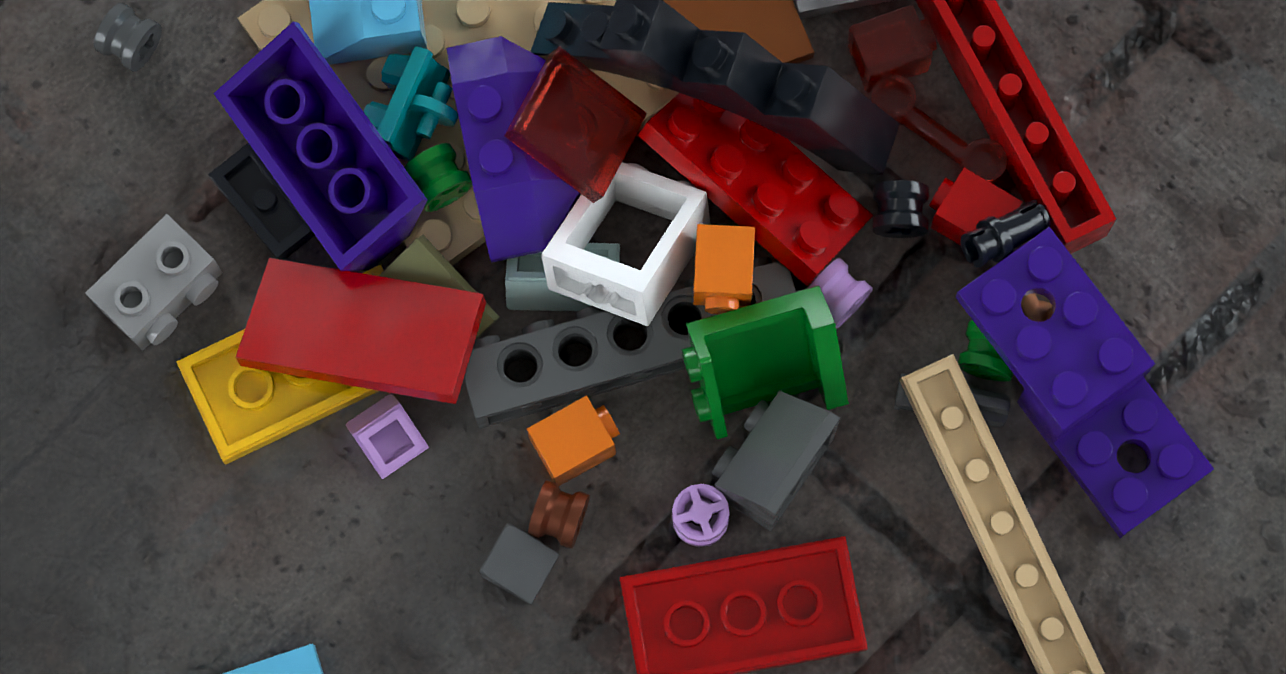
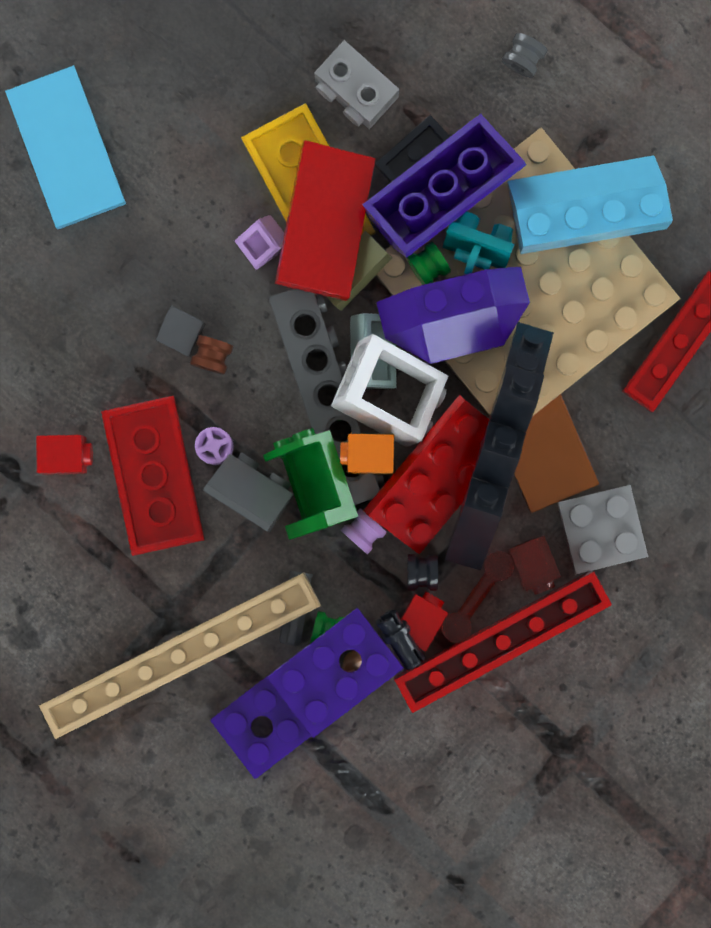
camera: 90 degrees right, 10 degrees up
clear red tile [504,46,647,203] -> none
orange brick [526,395,620,486] -> none

